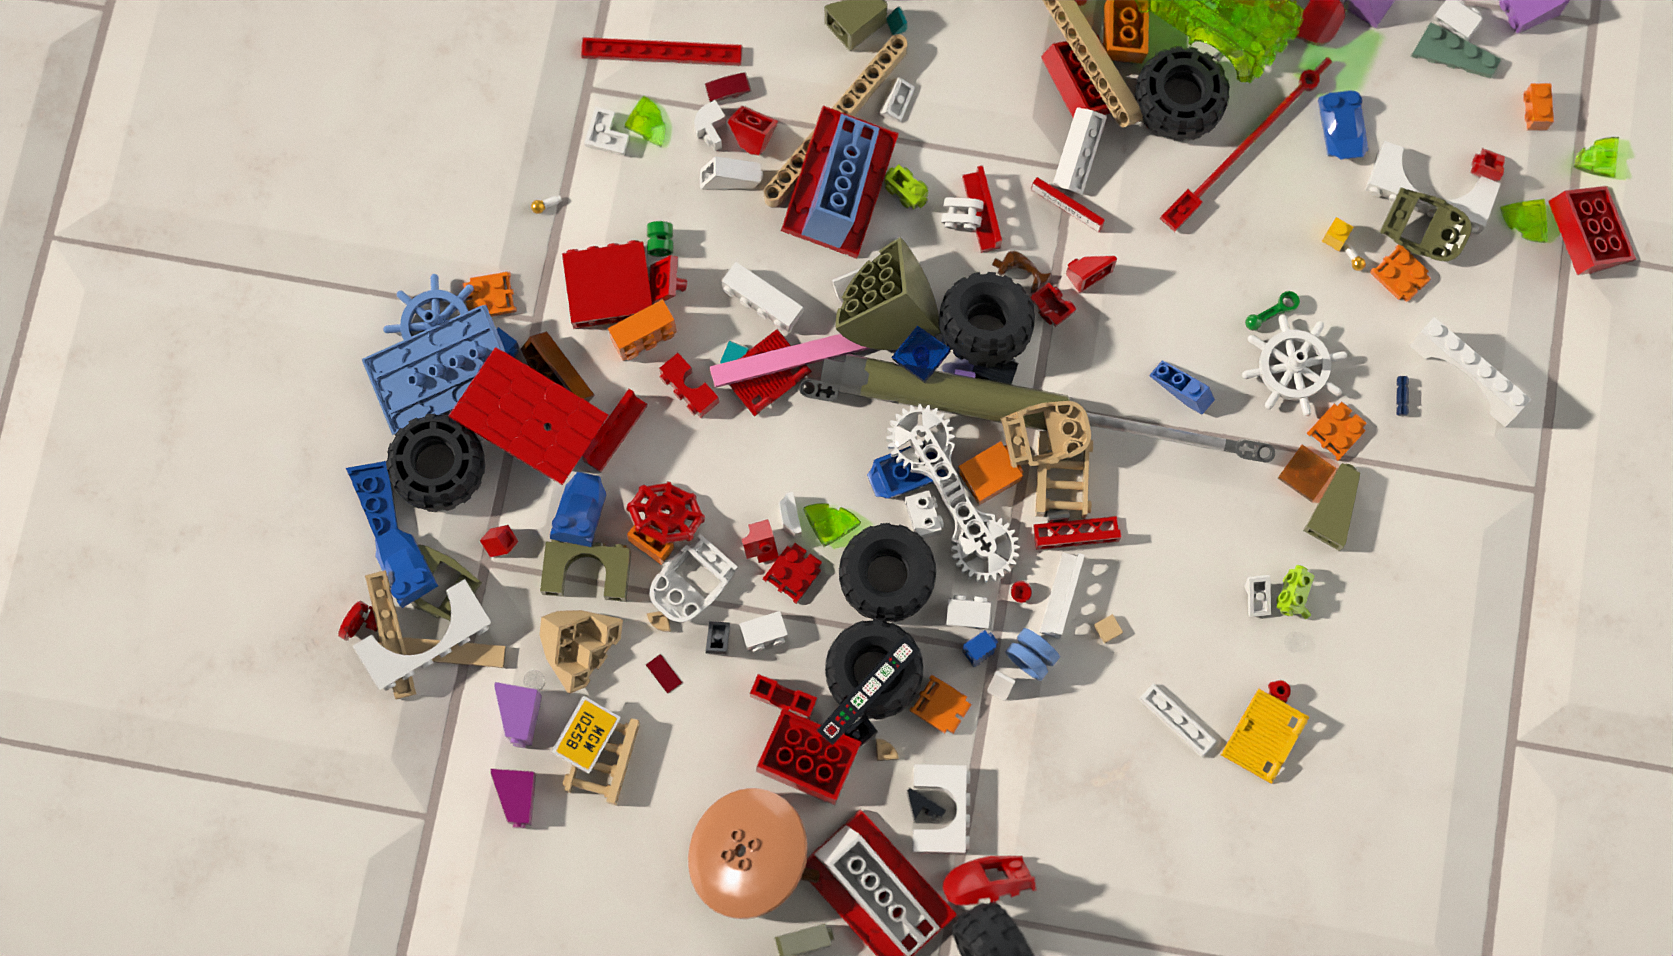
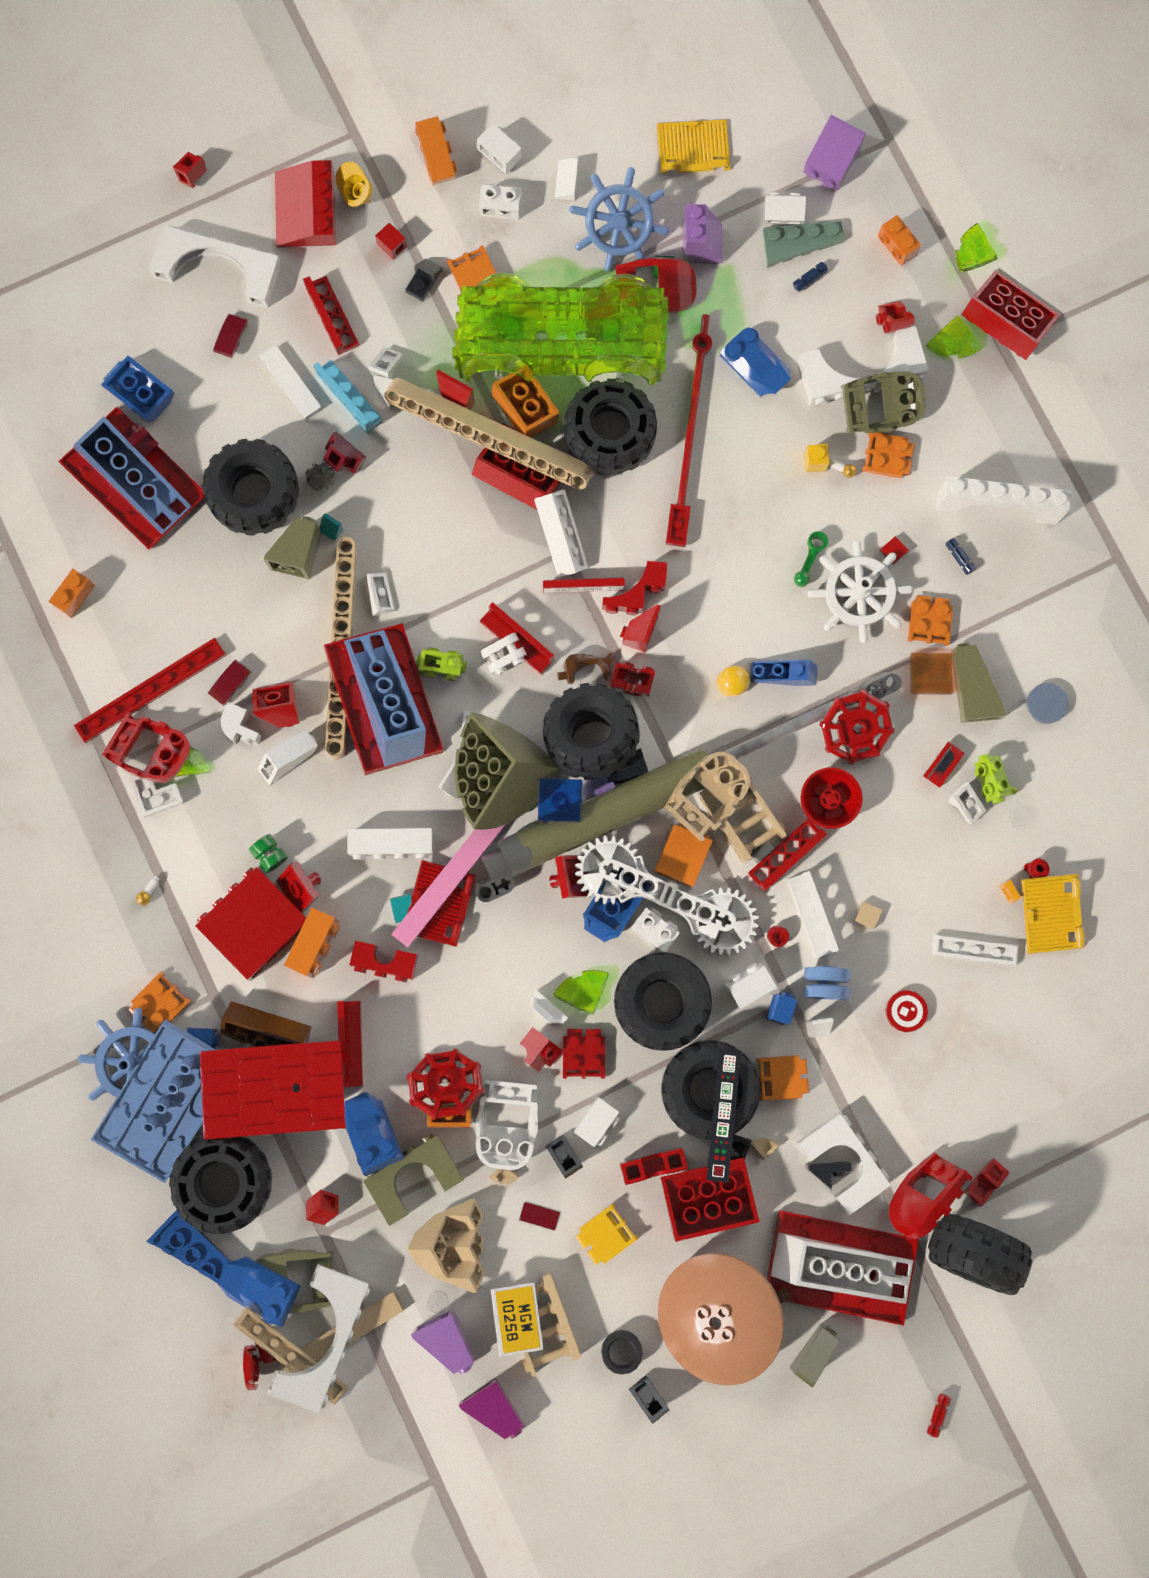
camera: 40 degrees left, 5 degrees up
none -> red slope [102,713,191,783]
none -> red tile [549,855,589,899]
none -> yellow plate [575,1203,639,1265]
none -> black tyre [601,1330,643,1375]
none -> red arch [602,561,668,616]
none -> black slope [629,1376,670,1424]
none -> yellow hair [716,666,750,696]
none -> dark blue axle [793,262,828,292]
none -> red piece [800,767,863,829]
none -> red plate [819,689,895,765]
none -> red tile [880,536,909,565]
none -> red tile [885,990,928,1033]
none -> red slope [923,741,965,788]
none -> red slope [964,1158,1010,1207]
none -> light orange tile [1000,880,1021,903]
none -> sand blue tile [1026,683,1068,724]

